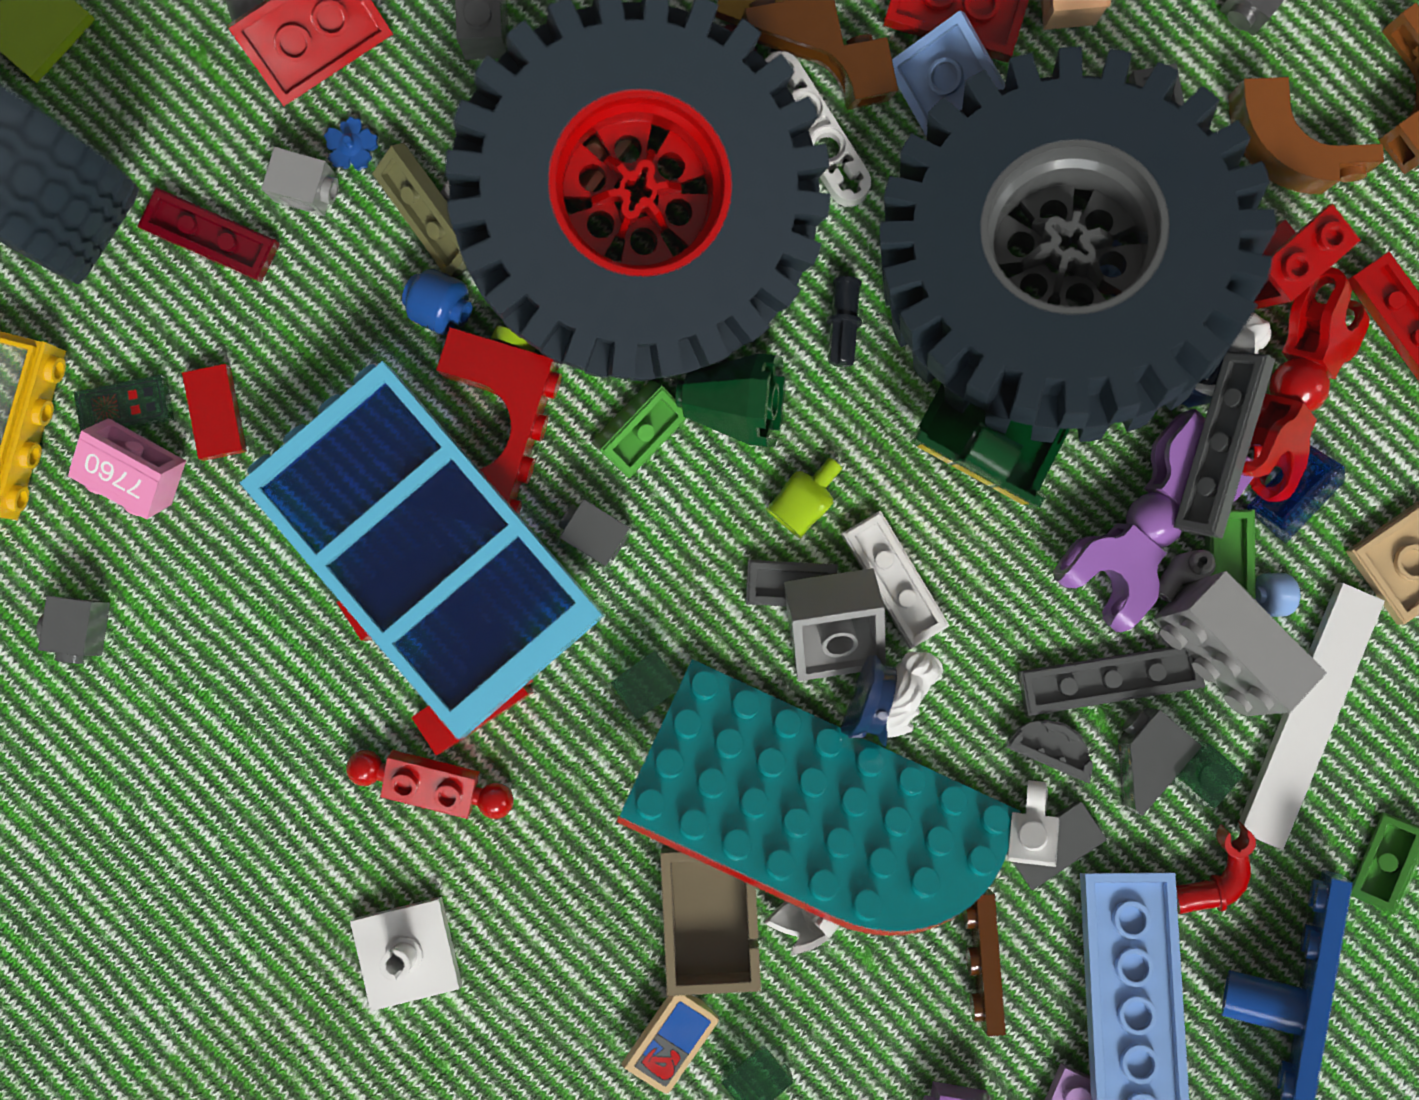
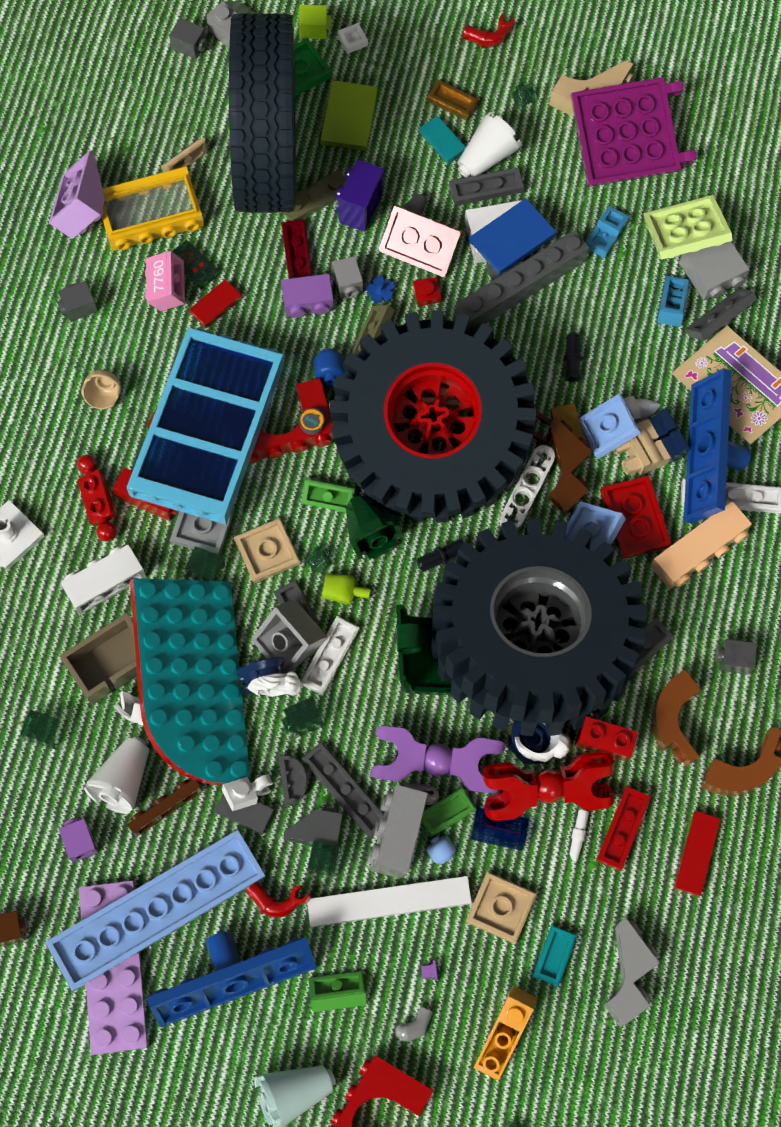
camera: 55 degrees right, 15 degrees down
dark grey brick [559,499,632,568] -> none
slope [621,995,719,1094] -> none
dark grey tile [1174,351,1275,539] -> none
none -> white brick [61,545,146,615]
none -> tan hair [81,369,122,410]
none -> white cone [84,737,149,814]
none -> light grey plate [170,507,235,557]
none -> tan tile [234,518,301,584]
none -> medium lavender brick [281,274,334,318]
none -> clear green brick [281,697,323,739]
none -> olive plate [283,170,347,221]
none -> dark grey tile [299,408,325,435]
none -> clear green piece [306,545,333,573]
none -> dark purple brick [336,159,384,232]
none -> red plate [413,277,441,307]
none -> white piece [570,810,589,862]

